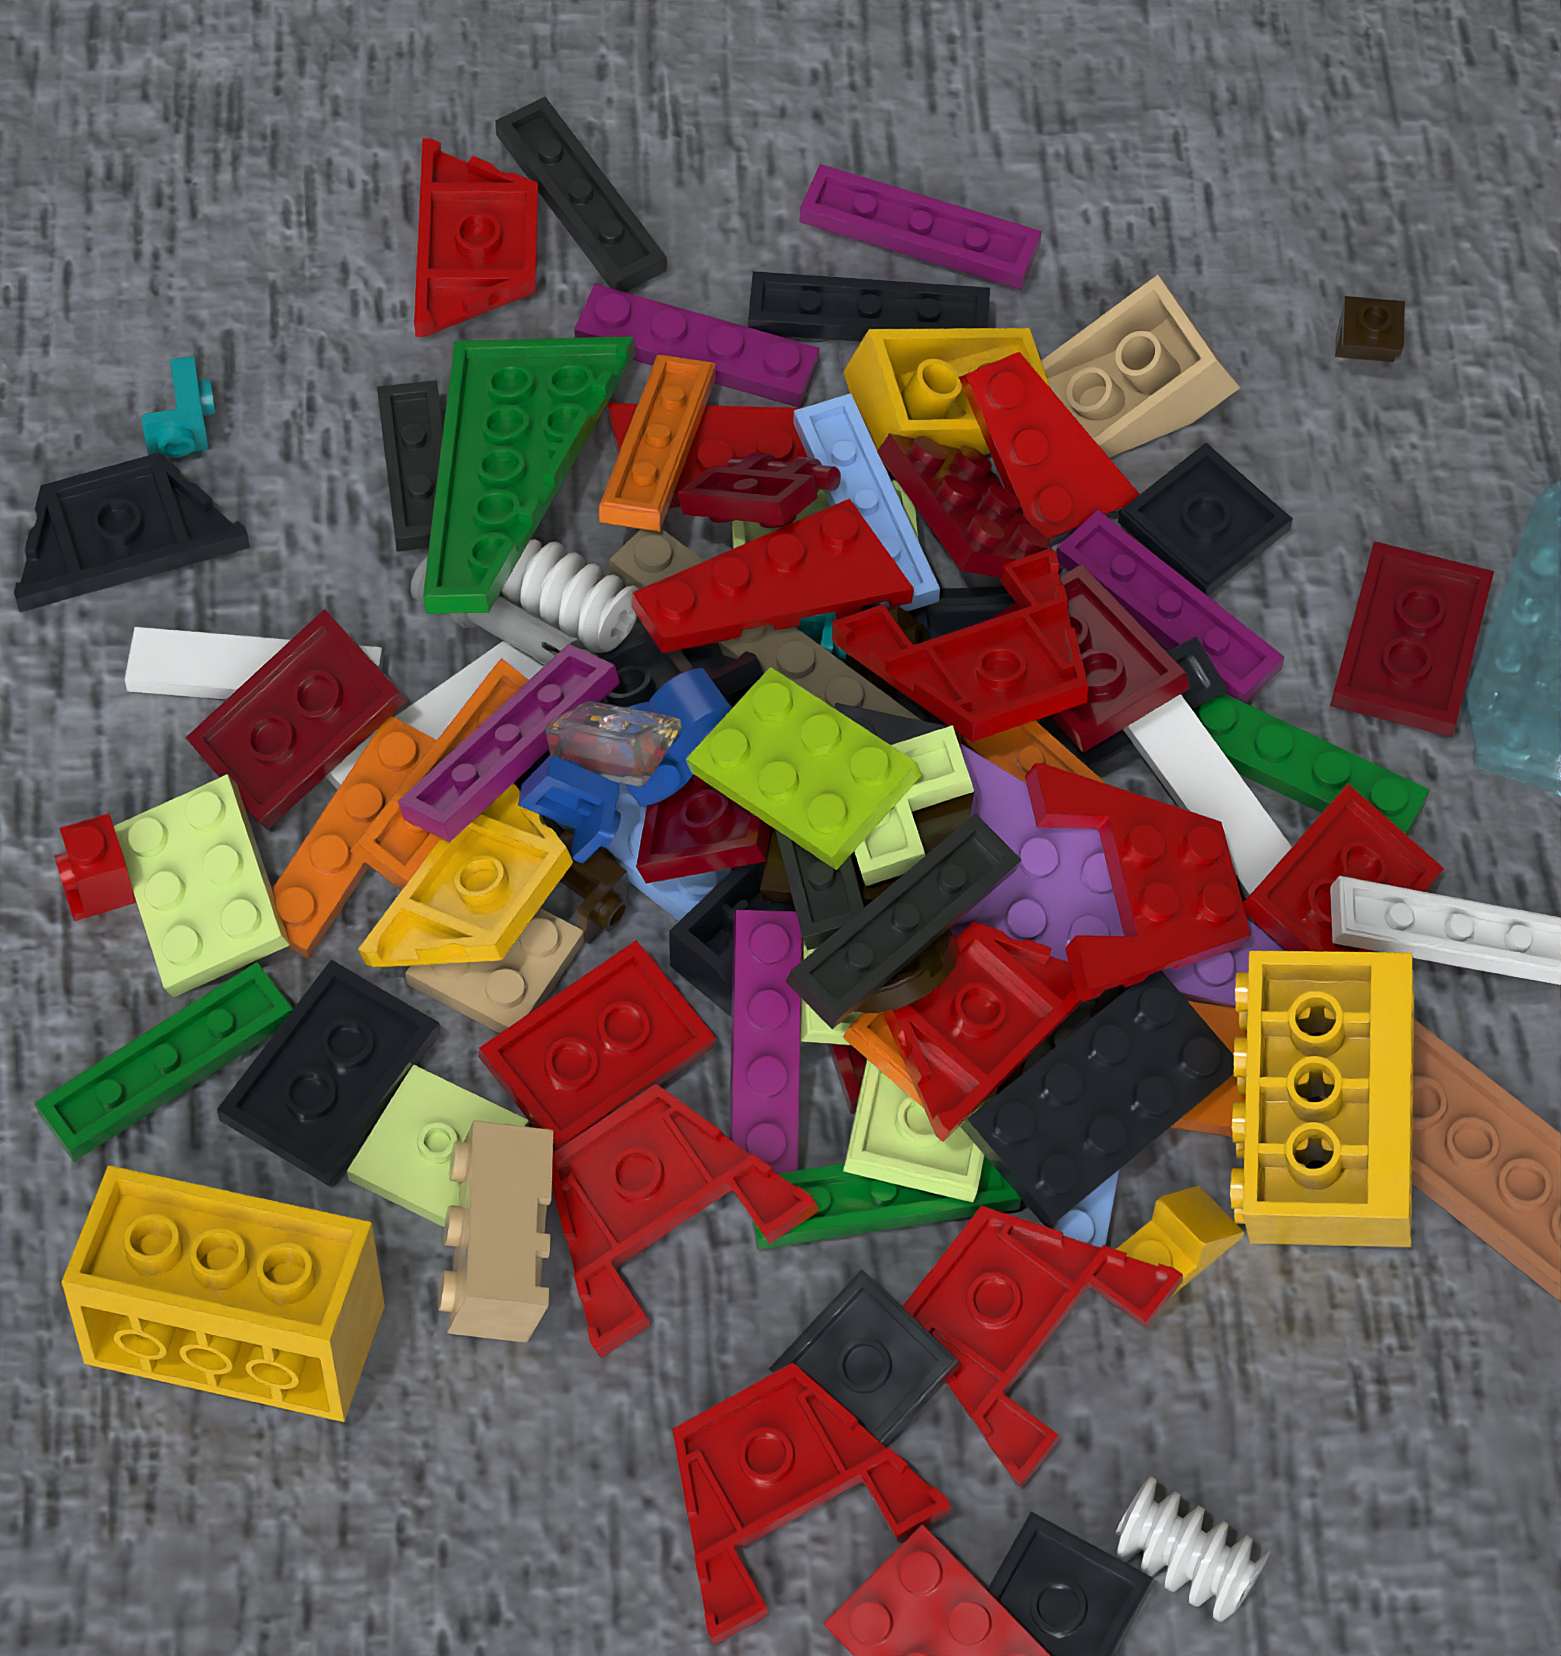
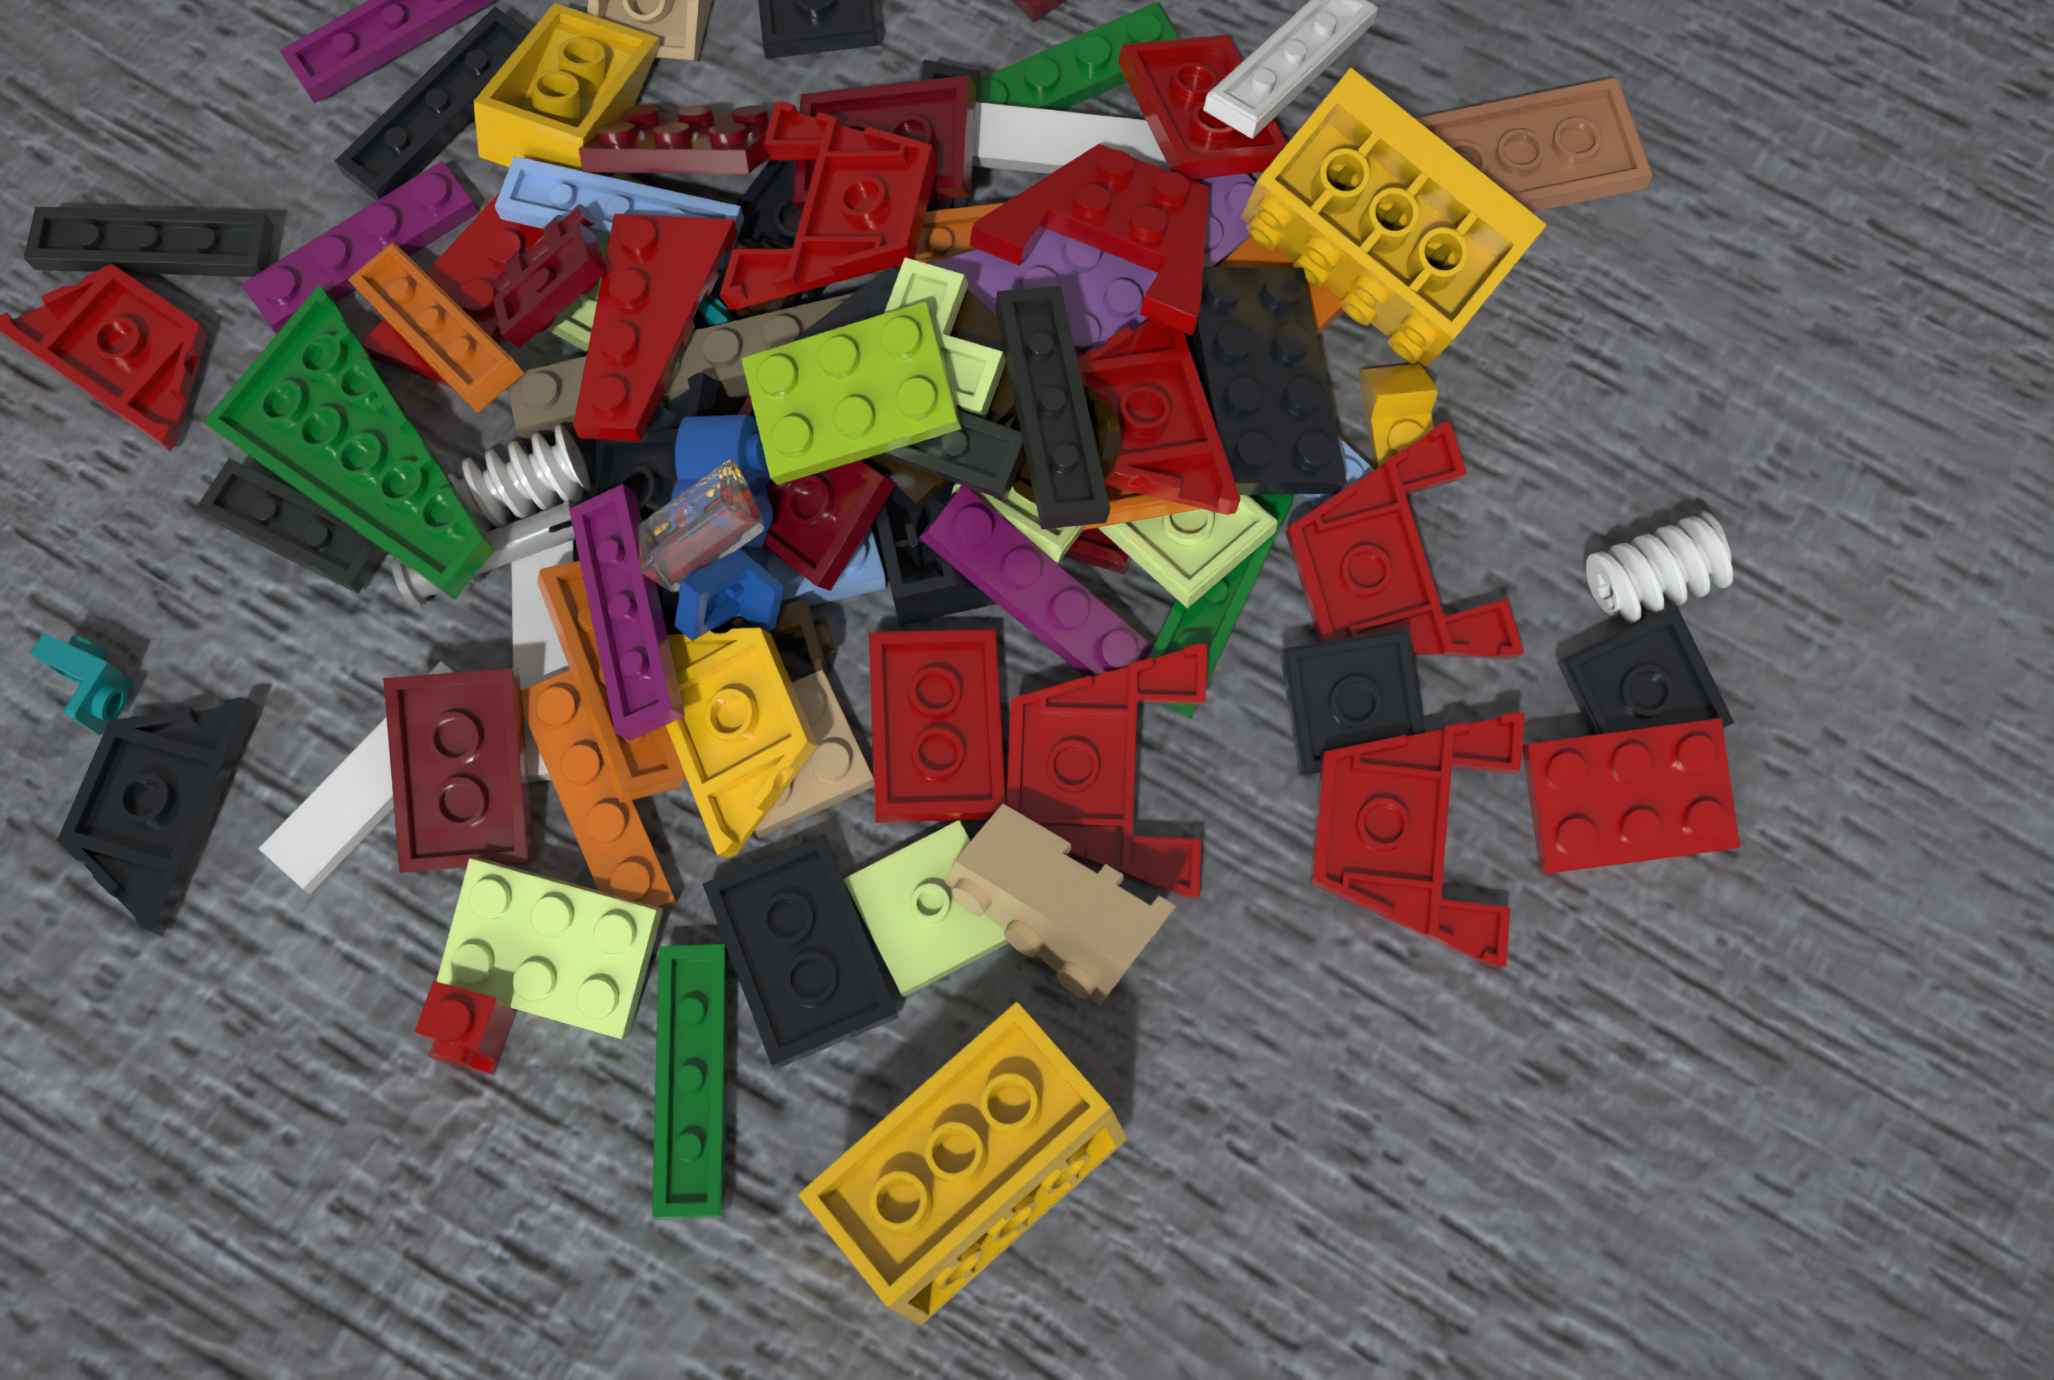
camera: 50 degrees left, 10 degrees up
red wing [959,352,1140,539] -> none
magenta plate [1056,510,1284,703] -> none

